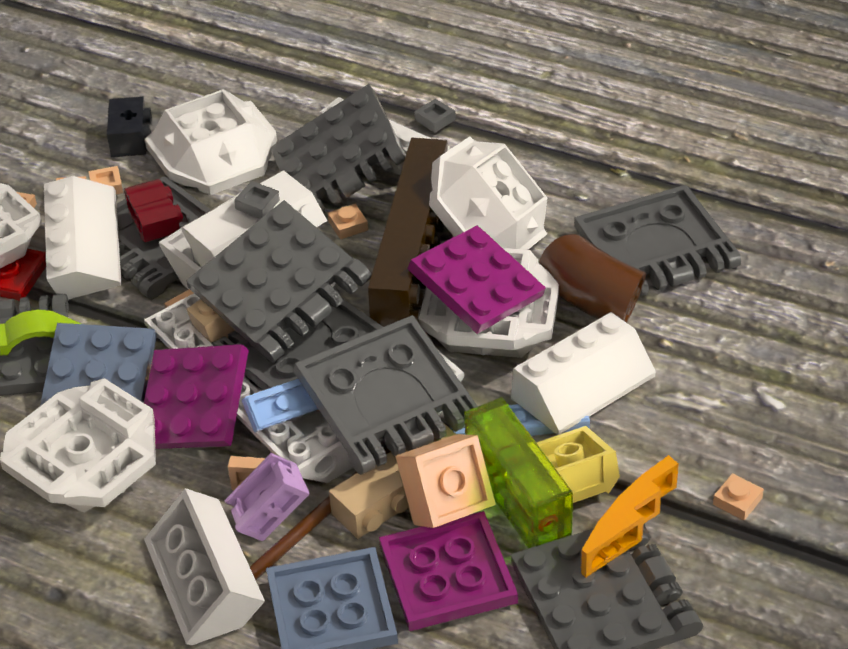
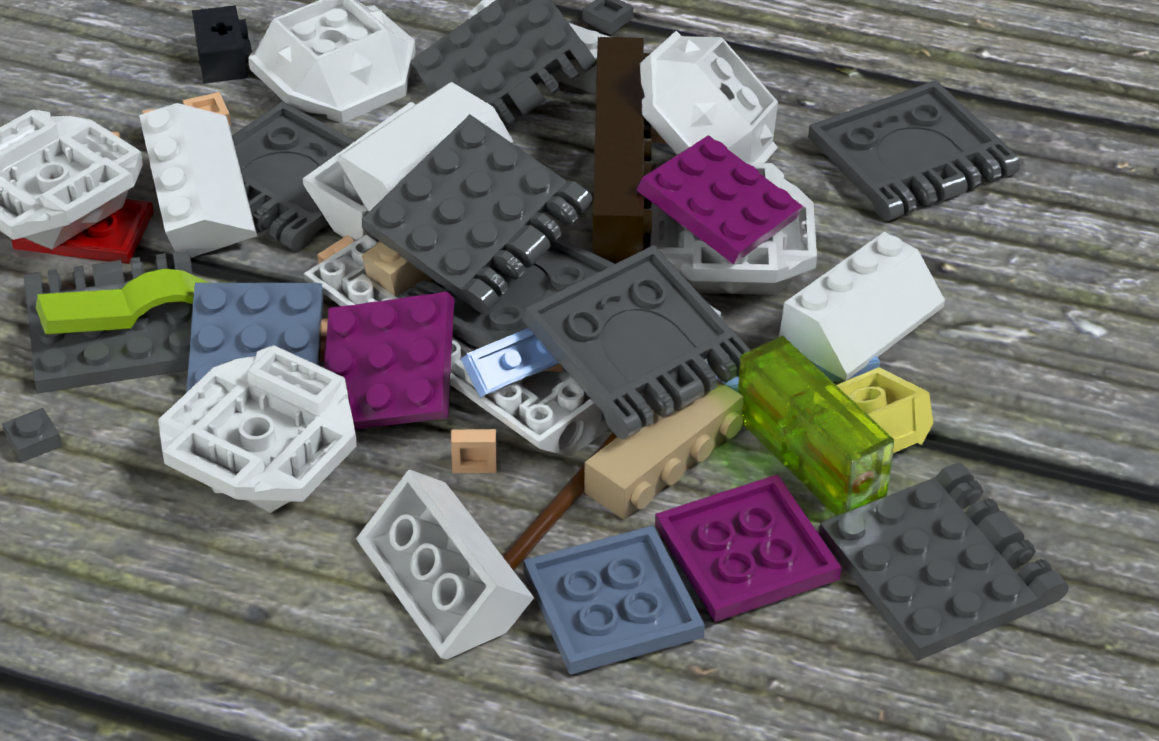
camera: 10 degrees left, 0 degrees up
dark red brick [124,179,183,243] -> none
lavender hinge [224,453,310,541] -> none
dark grey plate [234,181,280,219] -> none
light nougat plate [328,203,368,240] -> none
light nougat container [395,434,496,528] -> none
reddish brown brick [539,234,646,323] -> none
light orange slope [581,455,679,577] -> none
light nougat plate [713,473,764,521] -> none

